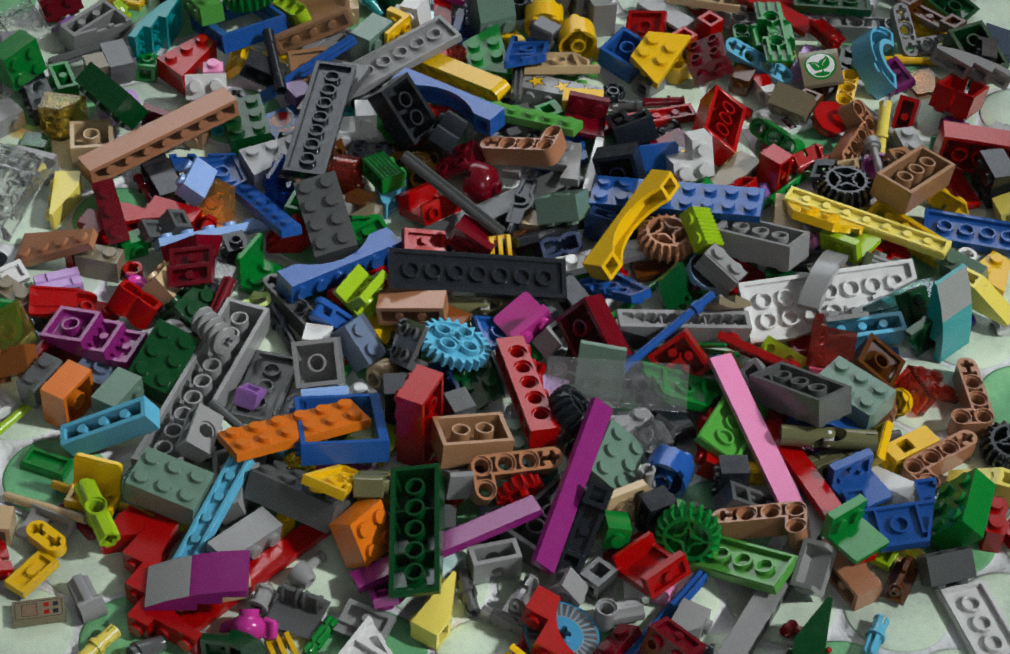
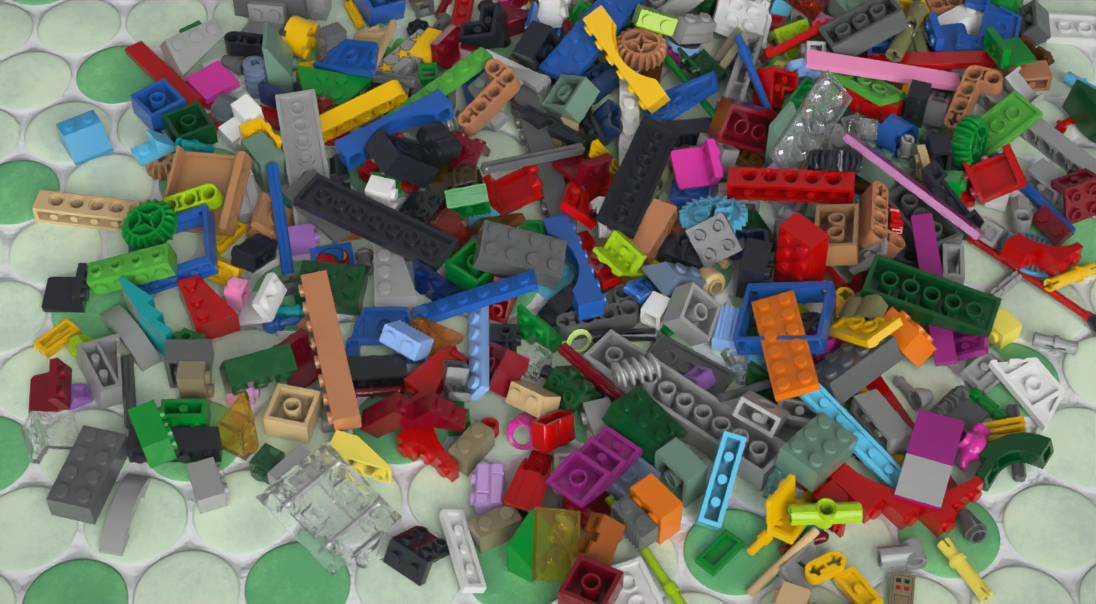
camera: 65 degrees left, 5 degrees up
nougat wing [14,228,98,268] -> none
dark red slope [167,244,215,289] -> none
black piece [262,28,287,95] -> none
dark red cylinder [463,160,502,204] -> none
light grey hinge [501,573,539,619] -> none
yellow brick [557,14,597,59] -> none
flat silver brick [579,556,618,602] -> none

